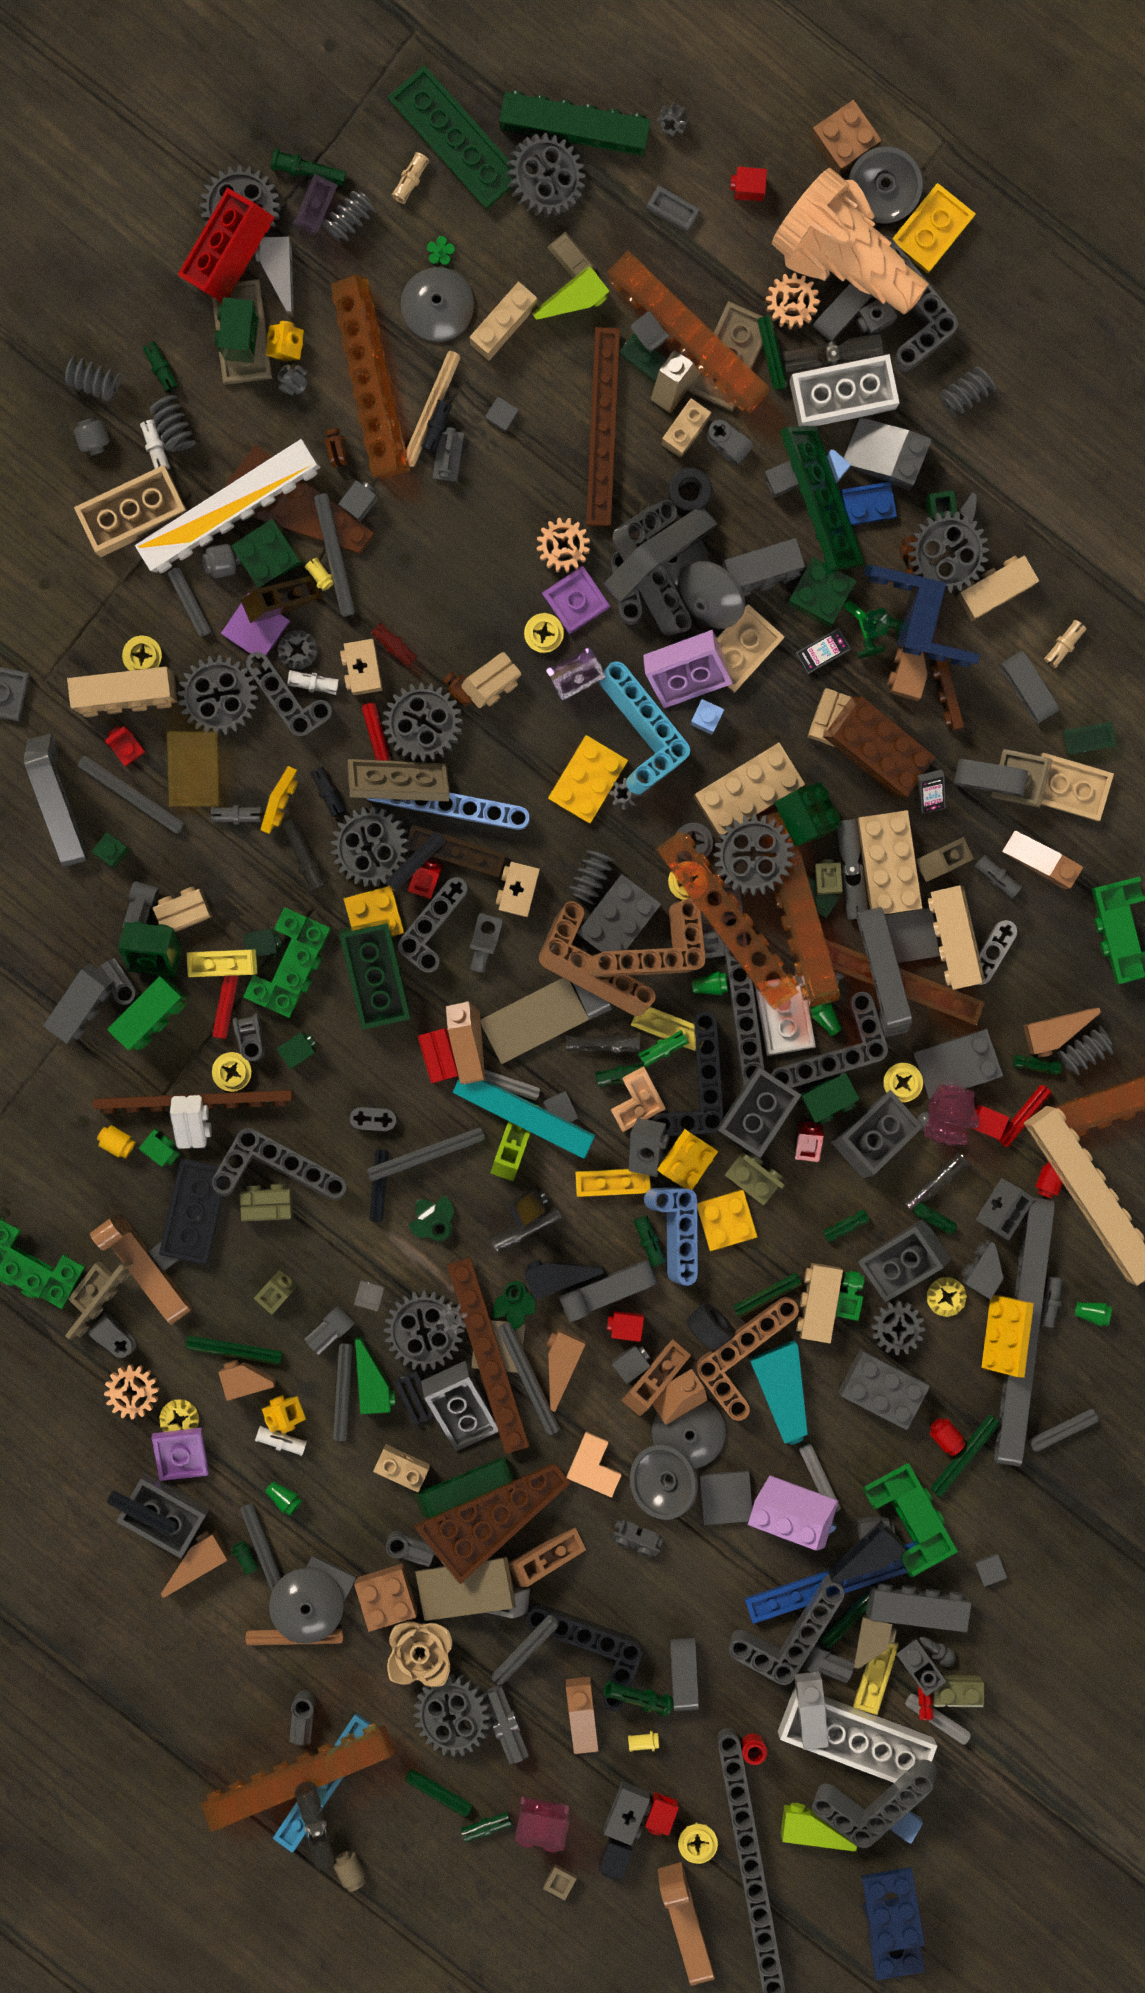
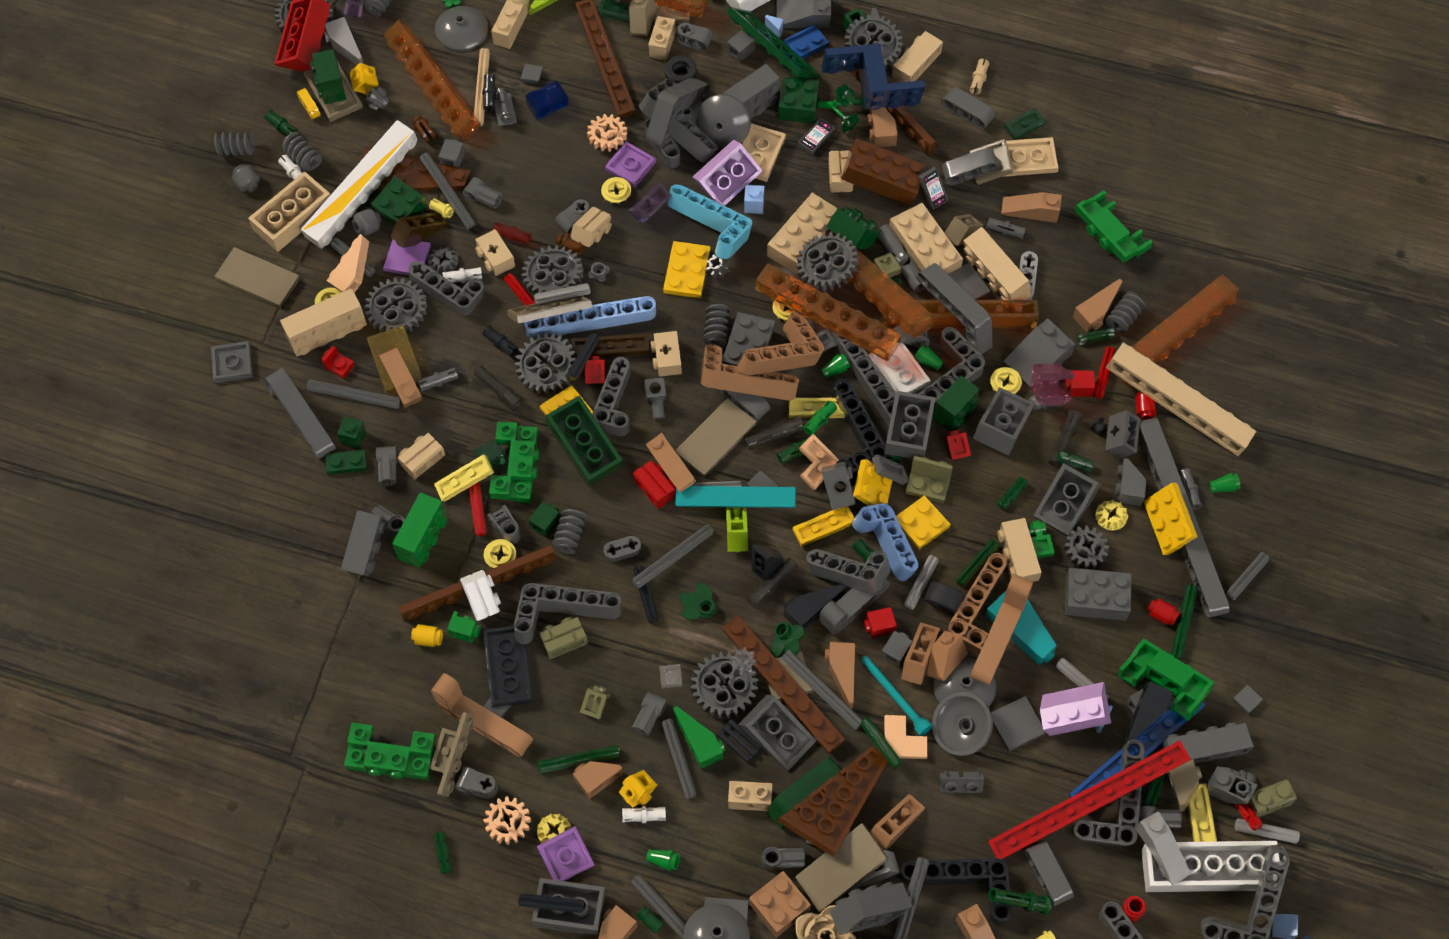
camera: 20 degrees left, 25 degrees down
dark green brick [118,921,182,977] -> none
yellow plate [261,766,298,834] -> none
none -> dark tan tile [214,247,300,308]
none -> yellow beam [296,88,321,119]
none -> dark green plate [325,450,367,475]
none -> light nougat slope [327,234,369,293]
none -> medium nougat slope [379,348,422,408]
none -> dark green axle [434,831,452,874]
none -> dark grey piece [462,177,503,209]
none -> clear blue brick [525,81,569,120]
none -> light grey axle [534,283,590,305]
none -> dark grey piece [552,509,587,554]
none -> dark grey piece [555,199,589,233]
none -> dark grey plate [588,262,610,282]
none -> dark grey beam [806,549,891,593]
none -> dark grey brick [829,882,913,935]
none -> teal piece [861,656,933,736]
none -> dark green axle [861,717,902,769]
none -> dark grey tile [872,455,909,485]
none -> light grey axle [904,555,939,610]
none -> medium nougat beam [970,574,1033,685]
none -> red plate [988,740,1191,859]
none -> black piece [1089,417,1106,434]

